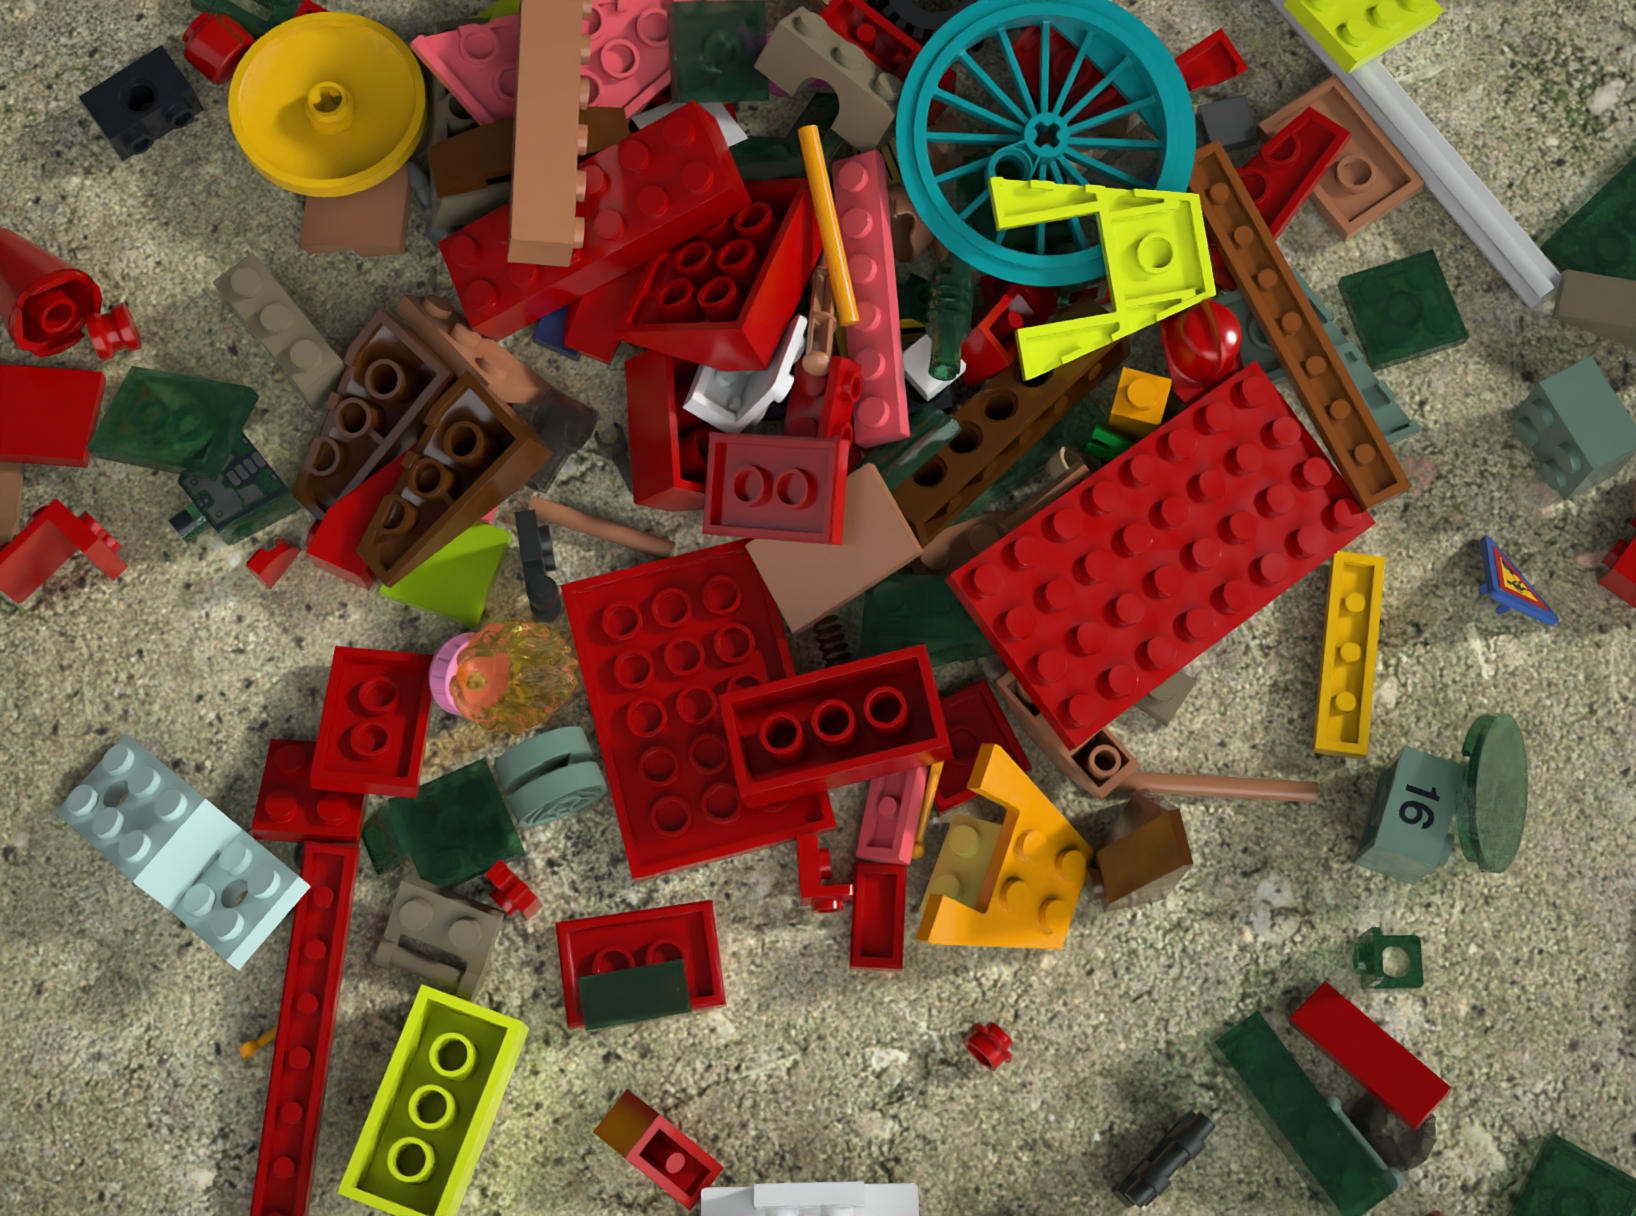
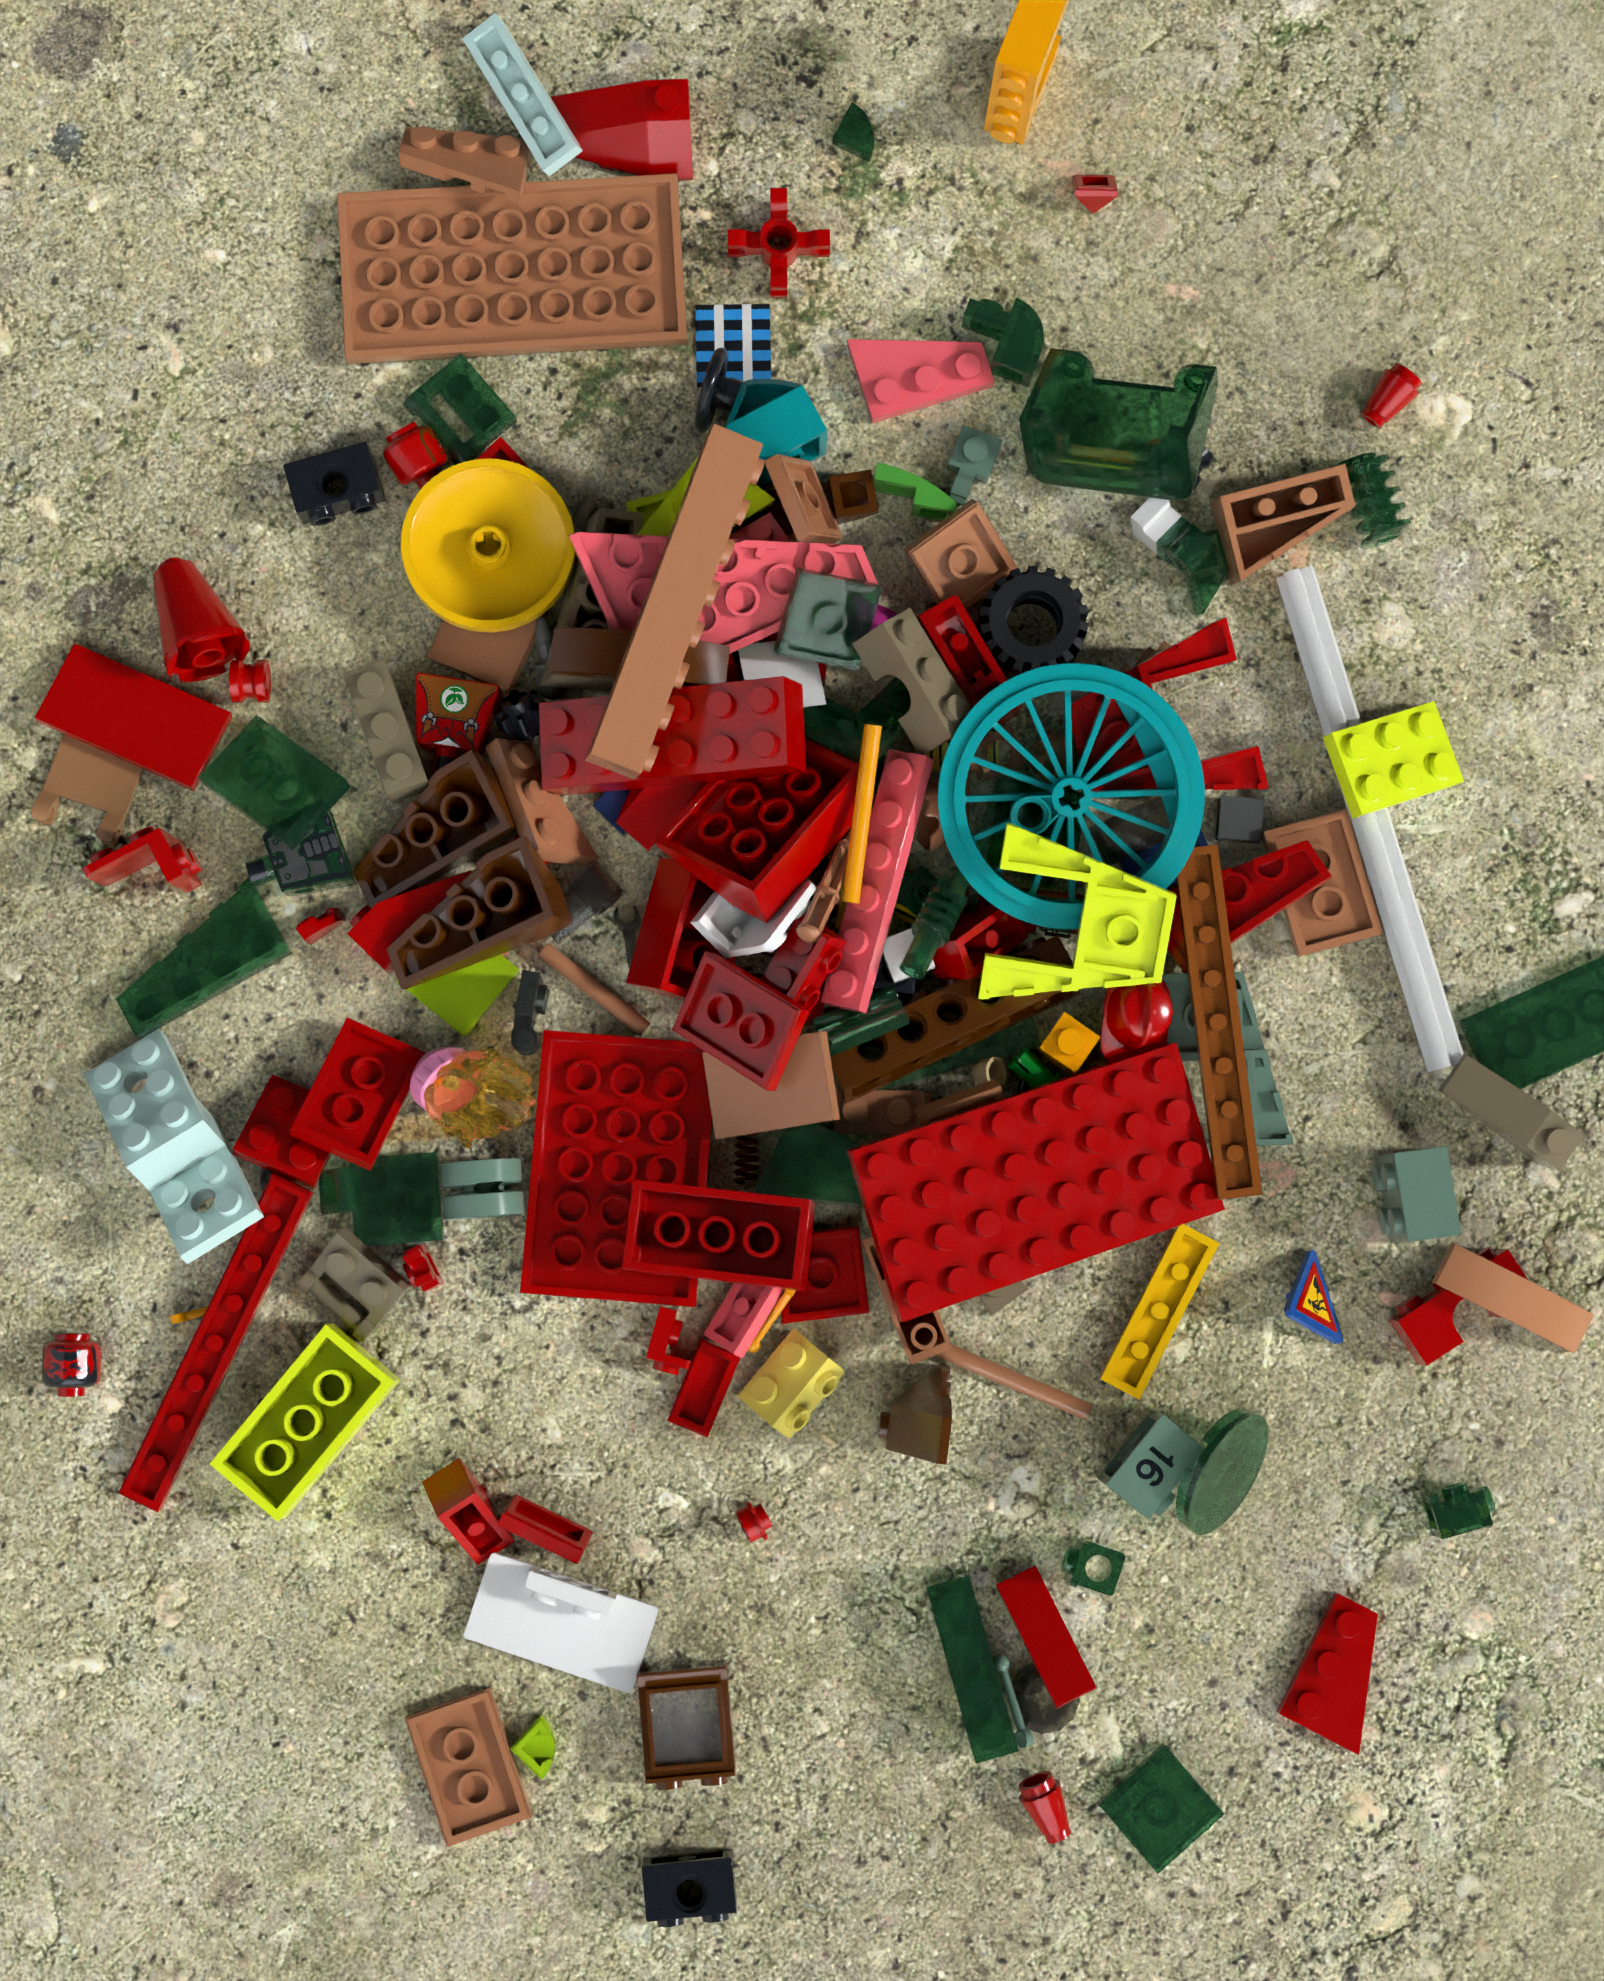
camera: 15 degrees right, 10 degrees up
red tile [555,900,727,1030] -> none
clear green tile [577,959,693,1033] -> none
light orange wing [915,743,1094,949] -> none
pearl dark grey plate [1112,1110,1216,1209] -> none
clear green plate [1337,249,1469,372] -> none
none -> head [42,1333,101,1397]
none -> clear green wing [116,877,293,1039]
none -> torso [416,672,503,774]
none -> black gear [493,687,546,741]
none -> red tile [497,1494,594,1564]

